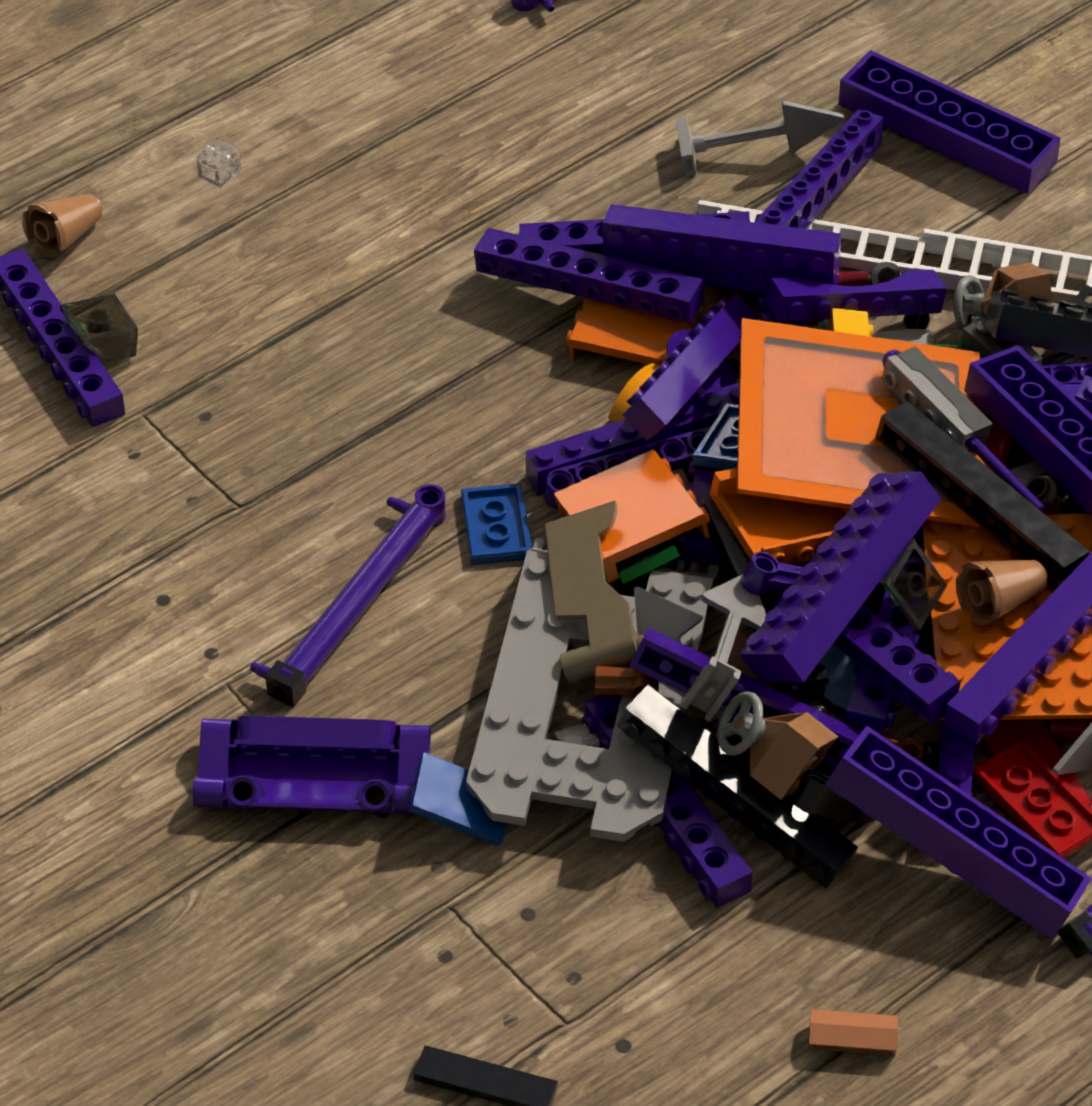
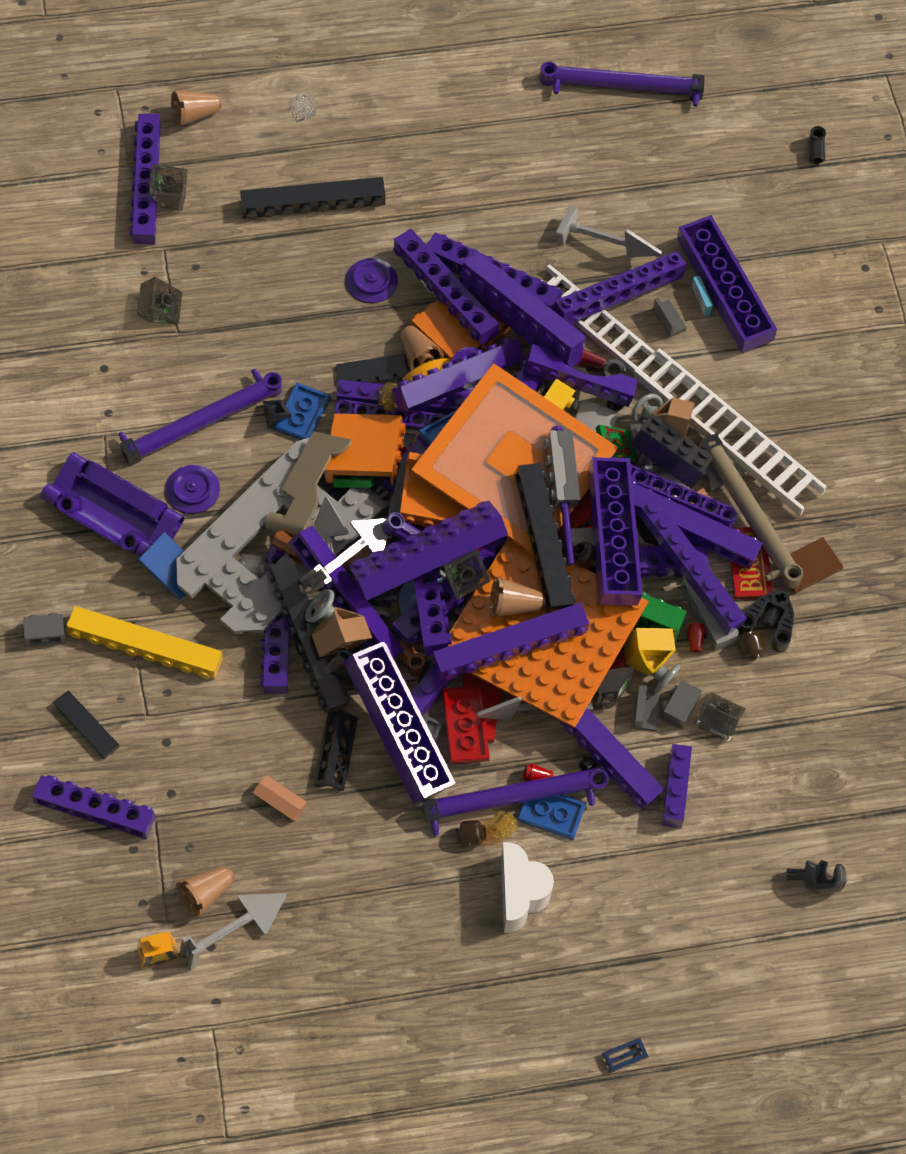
camera: 25 degrees right, 15 degrees up
none -> dark grey brick [23,613,66,647]
none -> yellow brick [67,606,223,679]
none -> clear smoke slope [137,277,182,324]
none -> dark purple piece [165,465,220,514]
none -> black brick [240,177,386,219]
none -> black slope [263,400,291,428]
none -> black fence [314,709,358,791]
none -> black windscreen [336,353,411,384]
none -> dark purple piece [346,258,398,303]
none -> clear yellow head [377,382,398,412]
none -> medium nougat cone [400,326,444,371]
none -> dark grey panel [653,298,687,337]
none -> medium azure tile [691,276,713,317]

